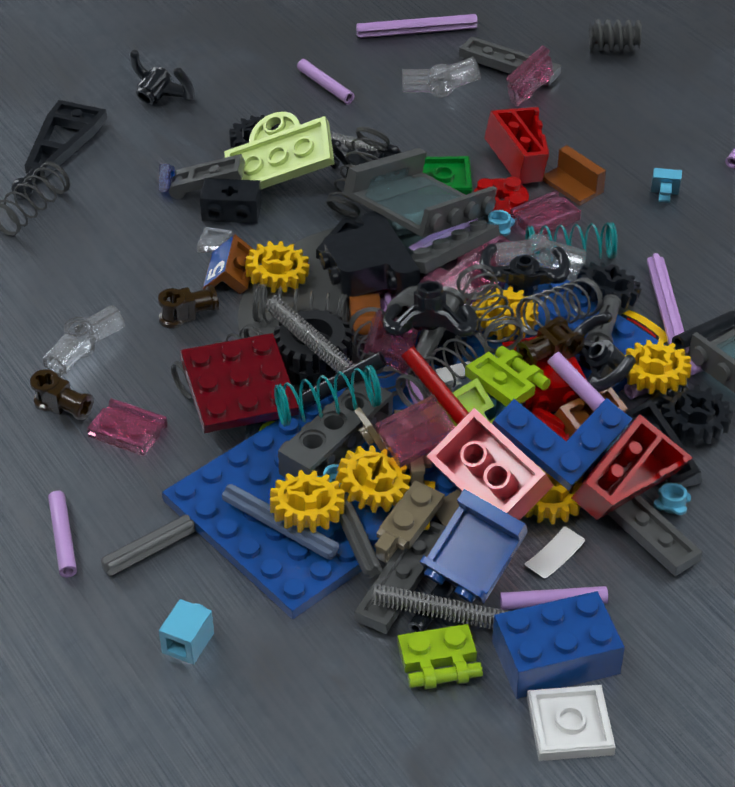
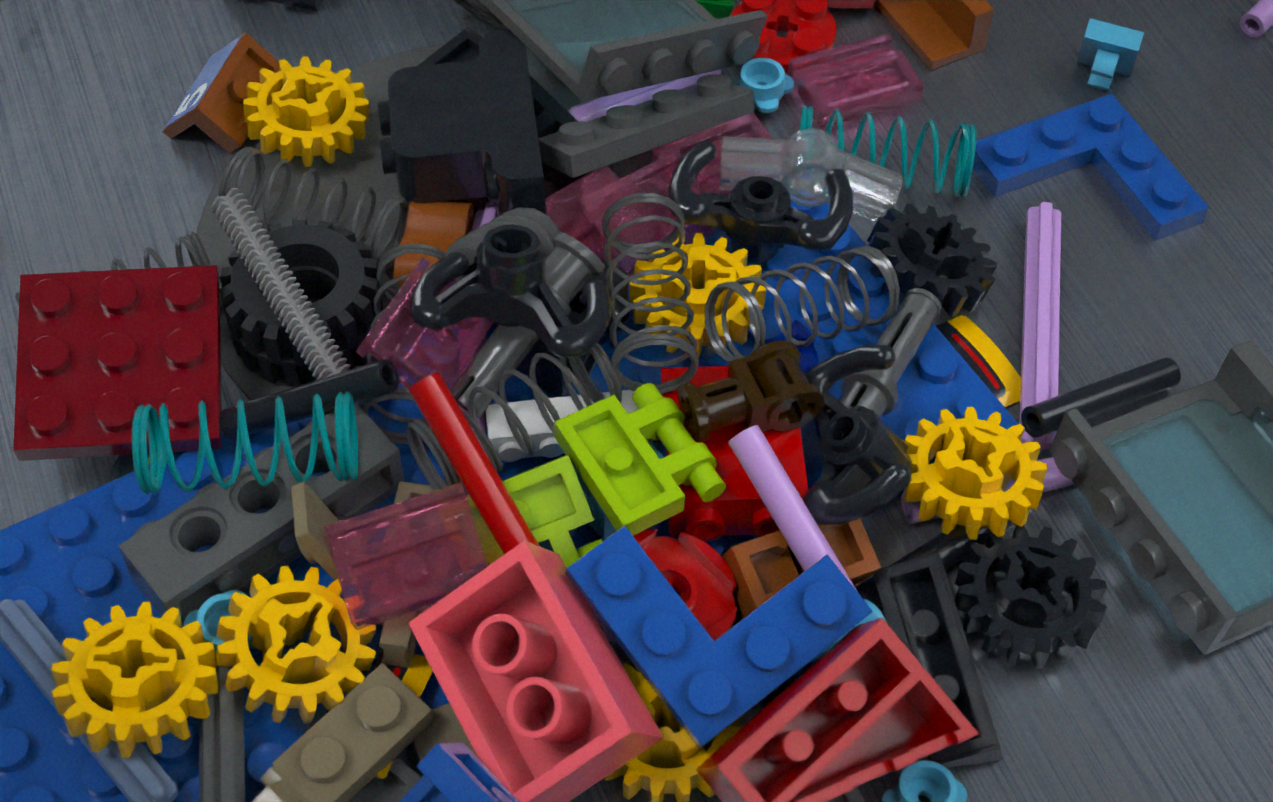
camera: 10 degrees right, 10 degrees up
dark brown connector [158,285,219,329] -> none
clear tile [197,227,233,253] -> none
none -> blue plate [973,94,1209,241]

